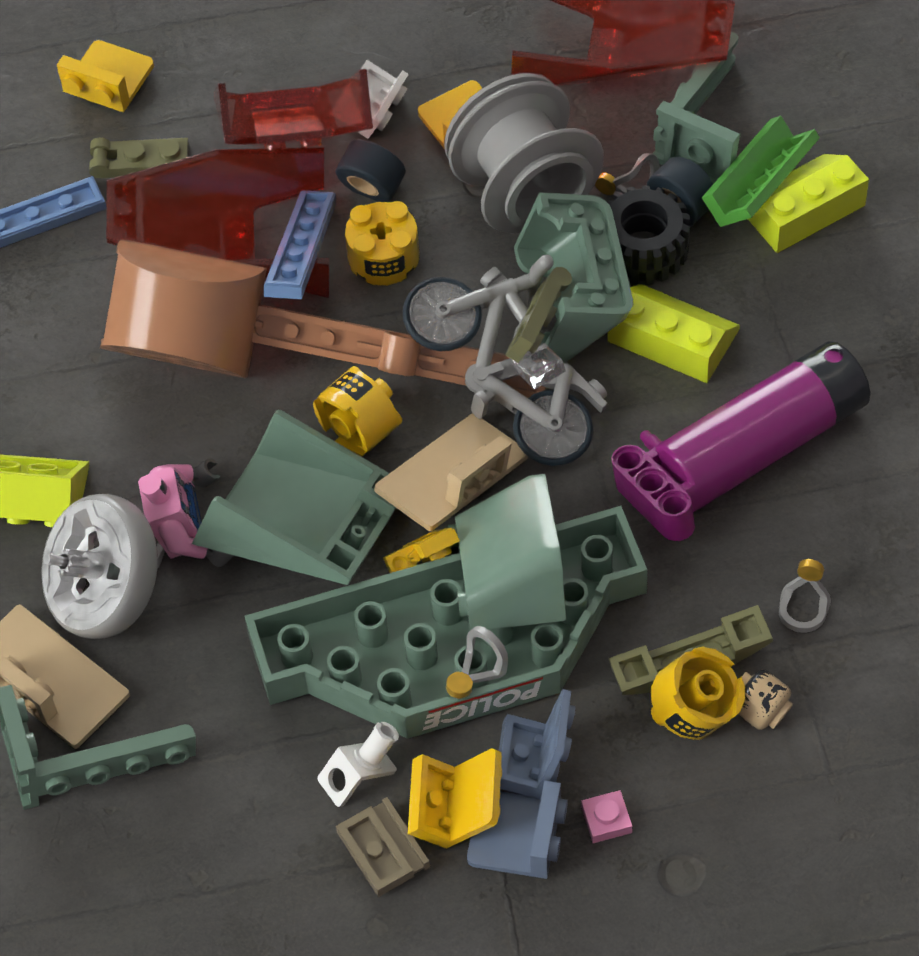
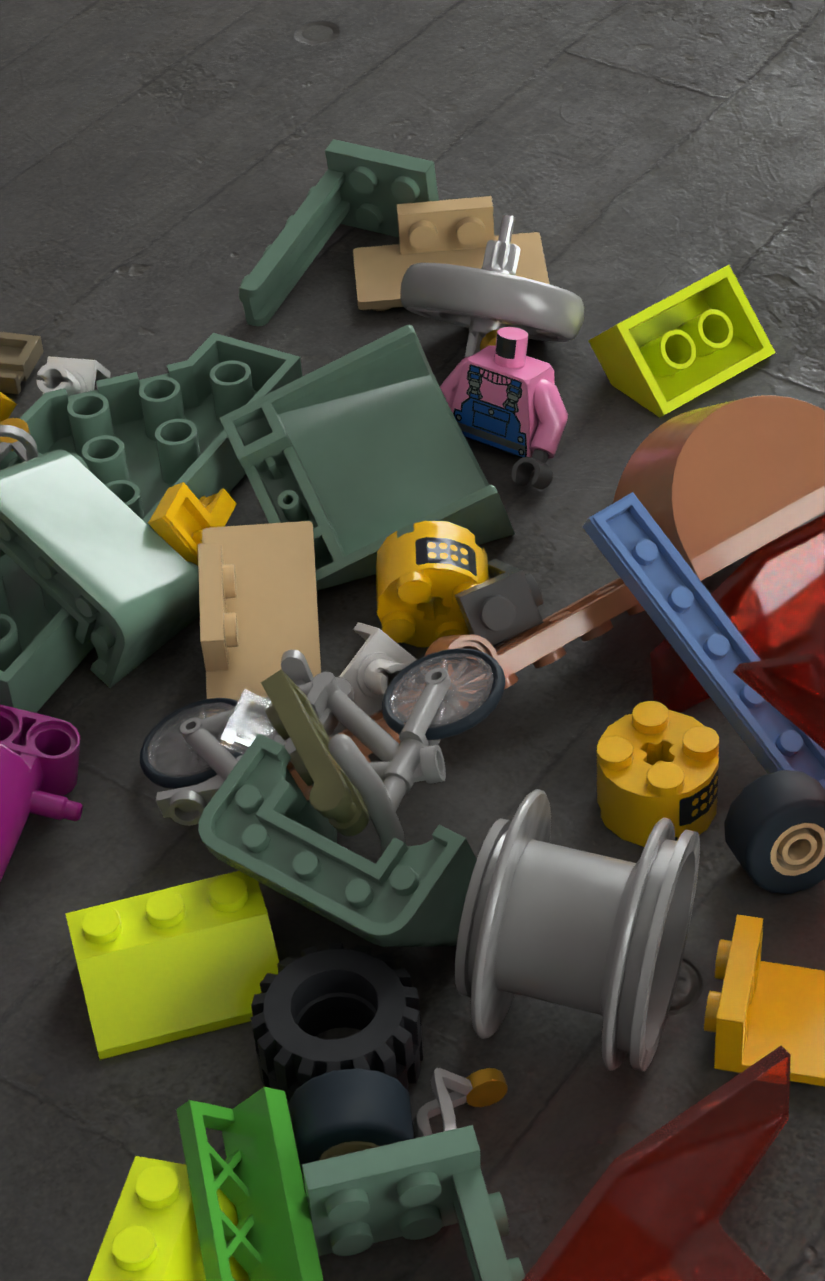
camera: 135 degrees right, 15 degrees down
none -> white bracket [339,622,417,716]
none -> dark grey bracket [455,559,544,645]

